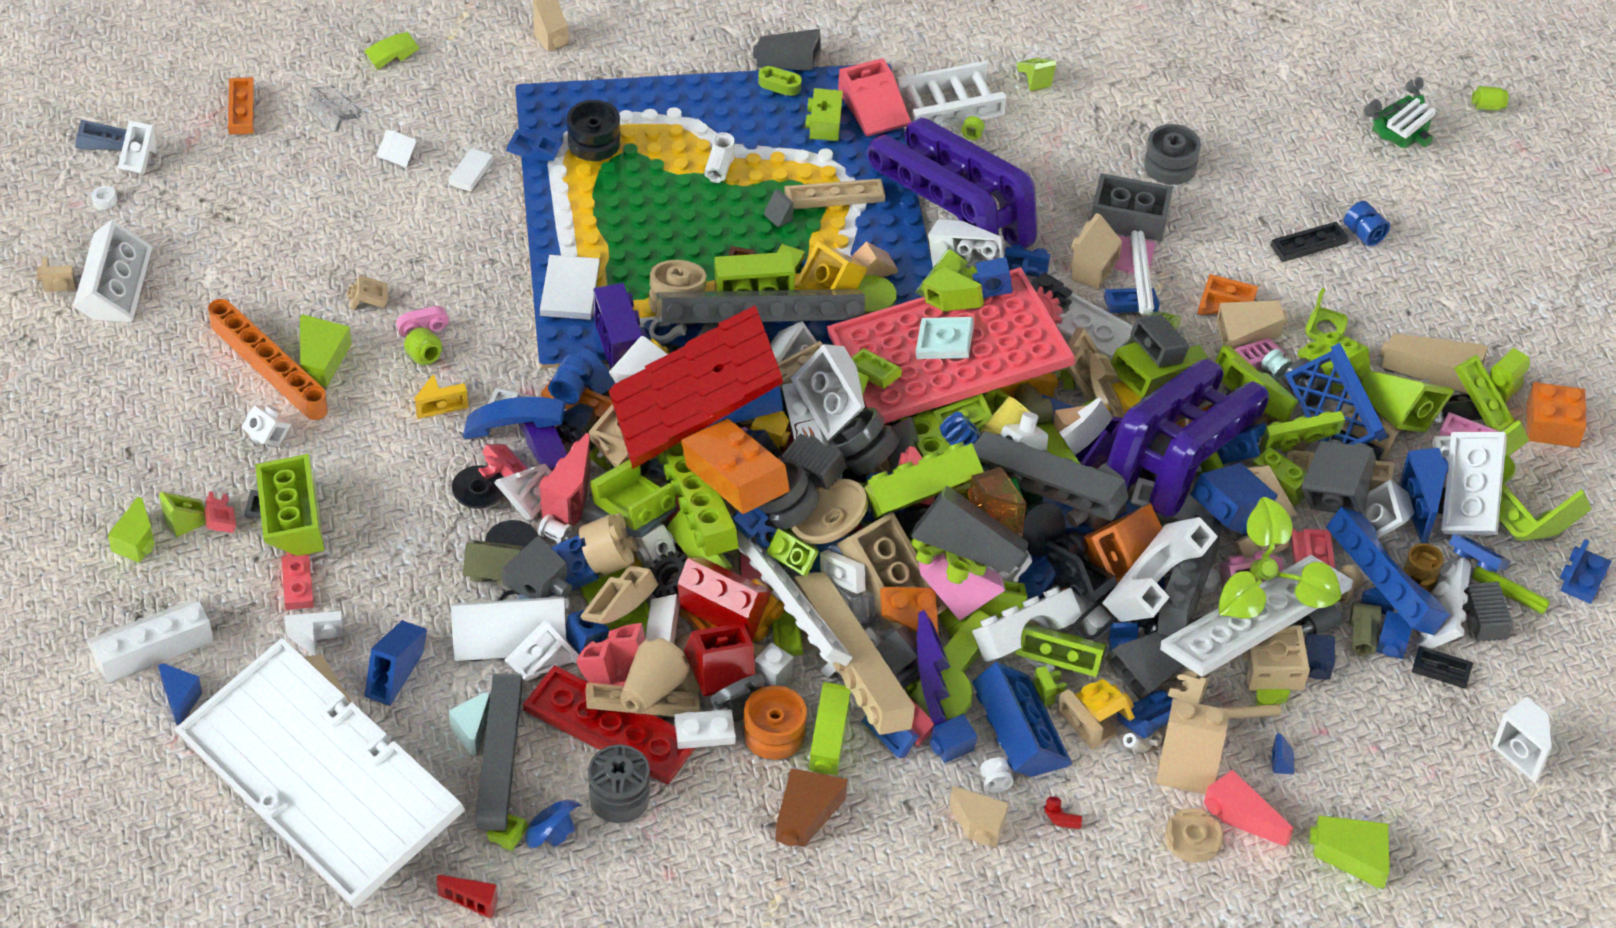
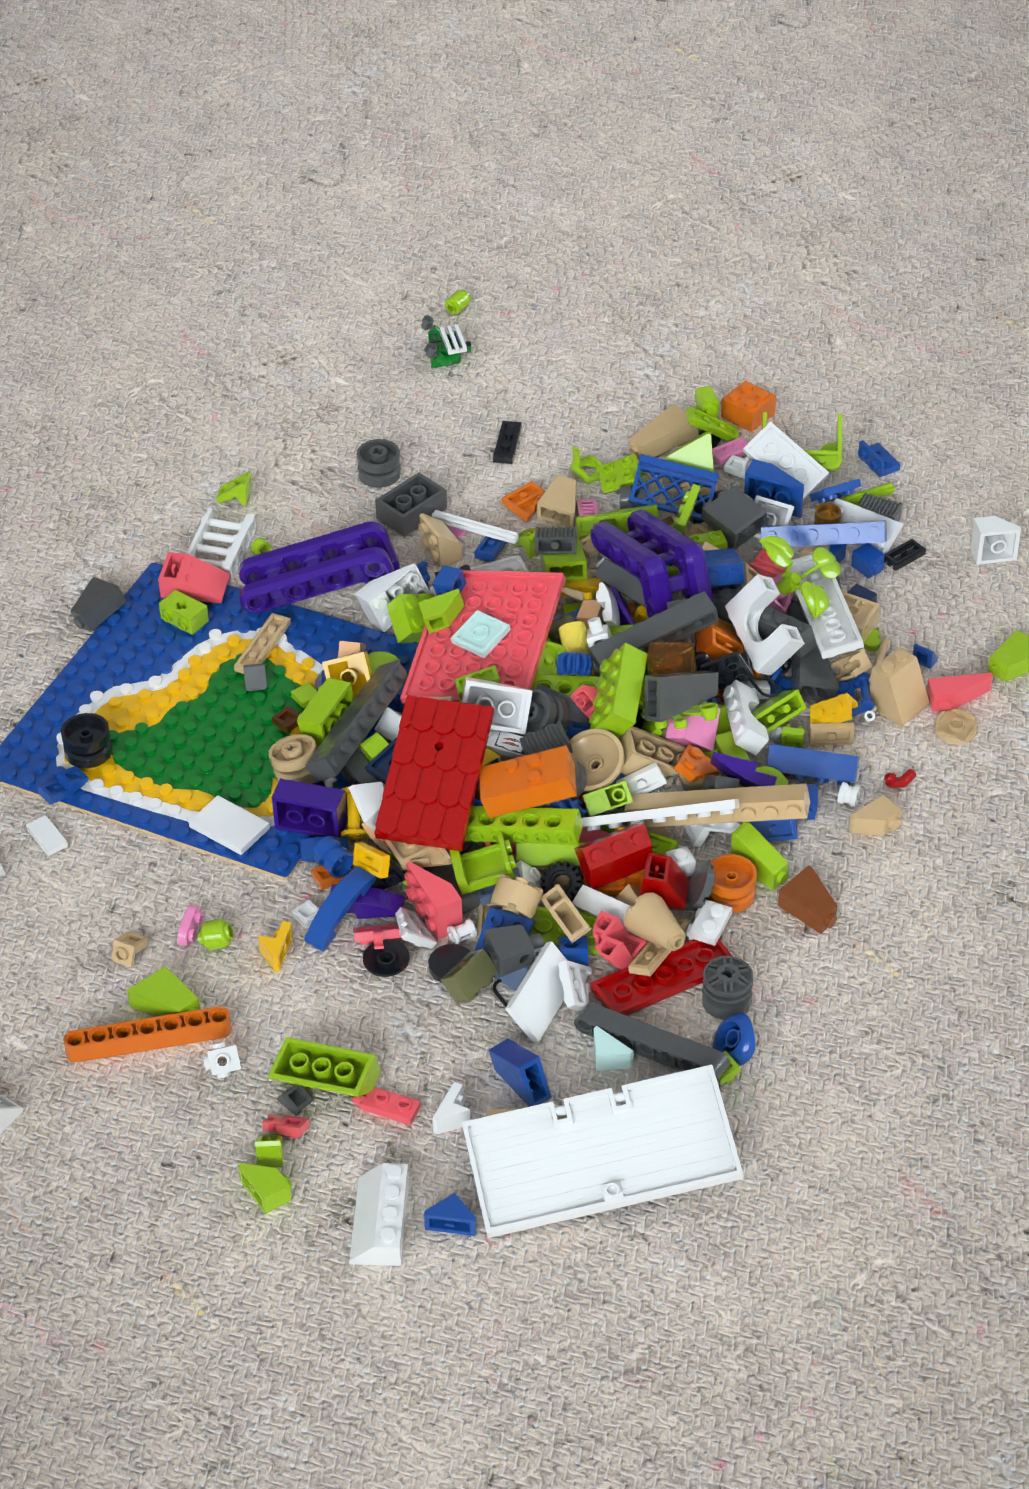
camera: 55 degrees left, 5 degrees down
red slope [436,875,498,918] -> none
white piece [705,133,734,183] -> none
lime beam [758,66,802,96] -> none
light aqua wheel [1261,349,1294,381] -> none
blue wheel [1343,201,1391,247] -> none
olive piece [1349,602,1381,657] -> none
none -> yellow plate [353,842,390,879]

